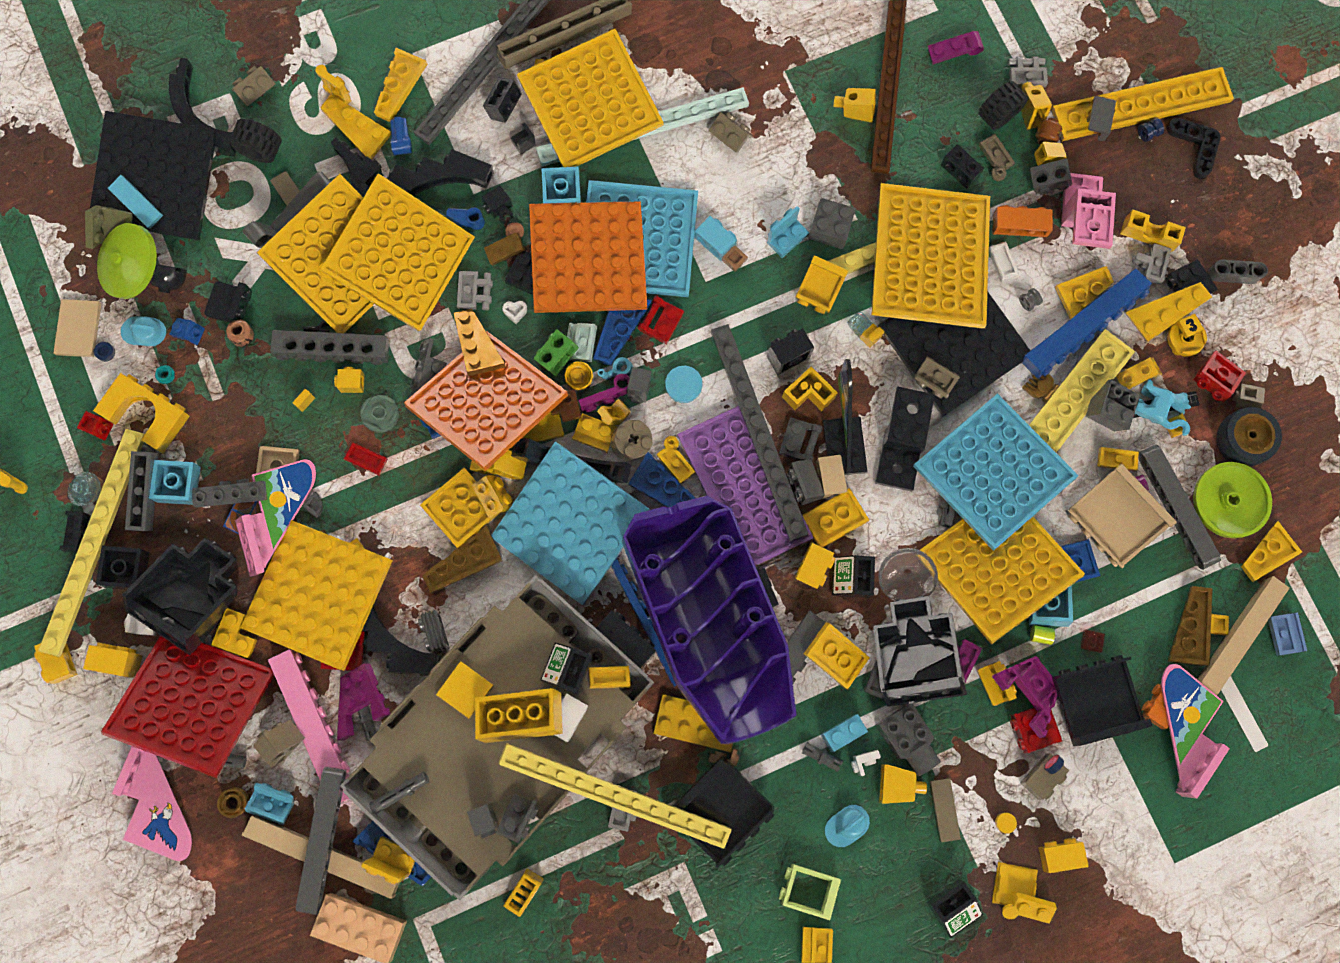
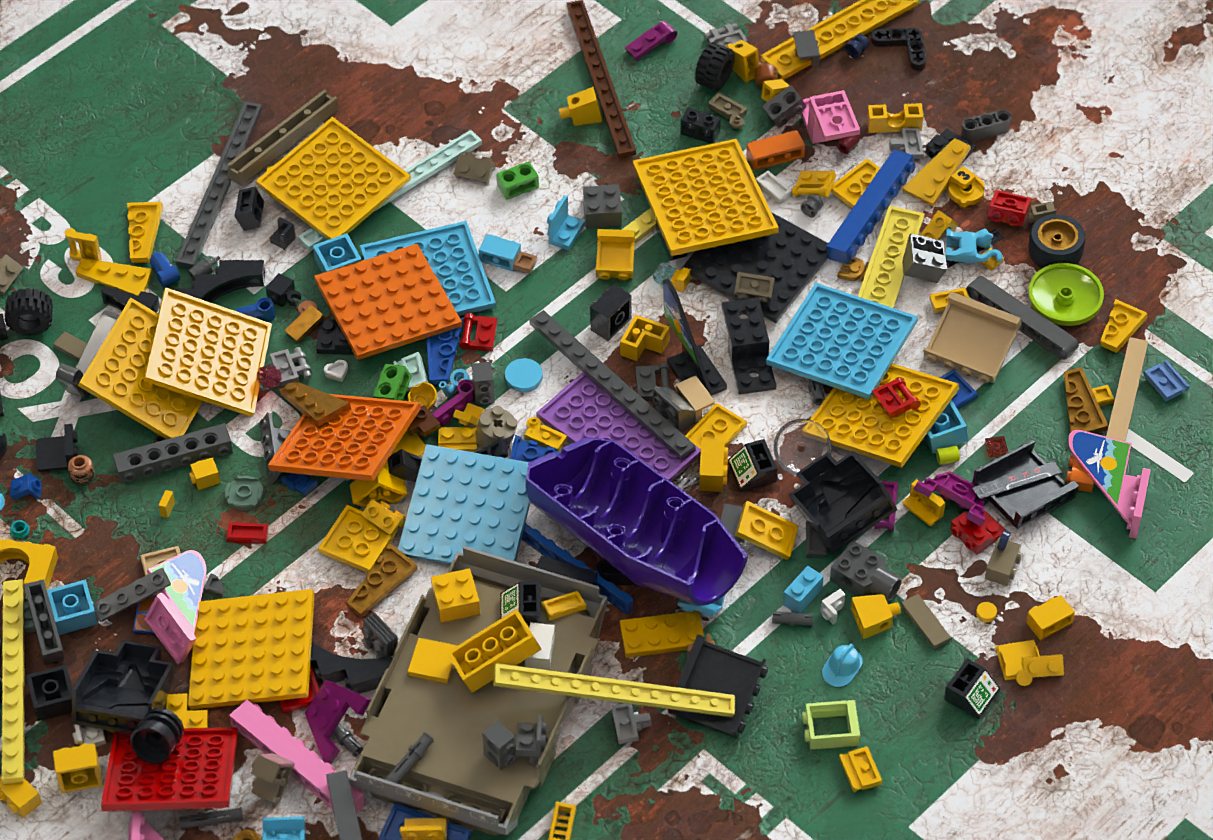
camera: 15 degrees left, 25 degrees down
none -> black wheel [130,708,184,764]
none -> dark grey piece [188,256,221,282]
none -> clear pink gear [257,364,282,389]
none -> yellow brick [431,568,480,623]
none -> bright green brick [497,161,539,200]
none -> yellow plate [792,171,836,197]
none -> red plate [872,378,921,419]
none -> sticker [973,461,1062,499]

